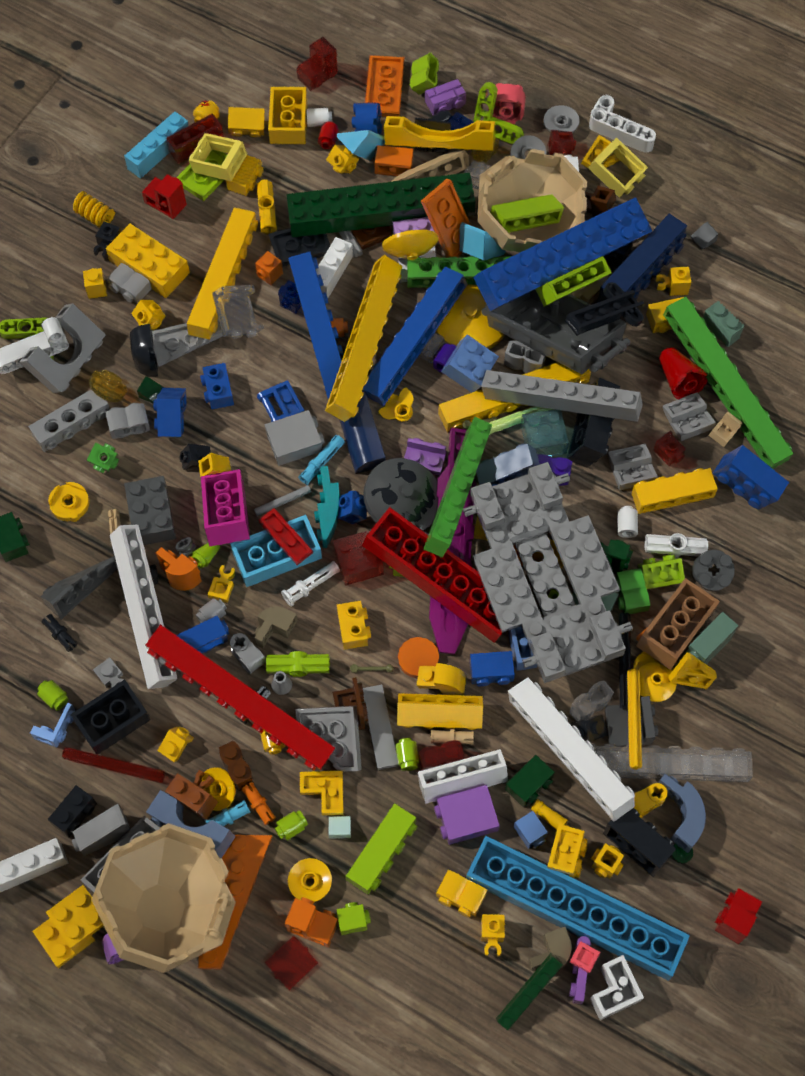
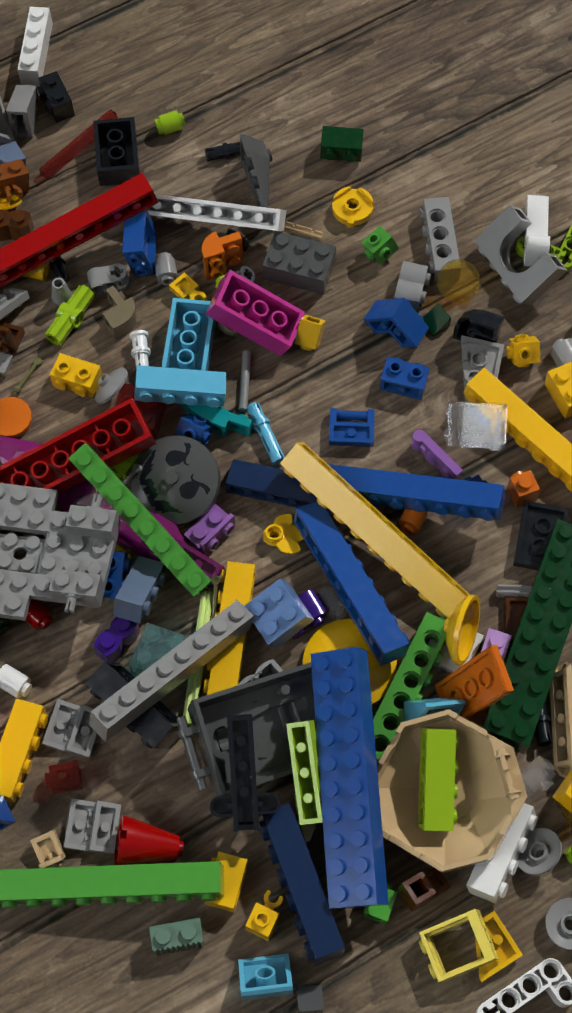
camera: 120 degrees right, 0 degrees up
light blue bracket [30,703,75,748] -> none
light grey plate [93,657,124,688] -> none
yellow bracket [157,727,194,762] -> none
black bracket [180,444,211,470] -> none
red tile [258,508,313,565] -> none
light grey brick [264,410,325,466] -> none
white brick [316,237,353,298] -> none
clear red brick [547,130,576,156] -> none
none -> light grey dish [95,367,128,404]
none -> medium azure brick [134,365,226,407]
none -> medium azure slope [238,953,293,1001]
none -> medium lavender plate [411,430,463,480]

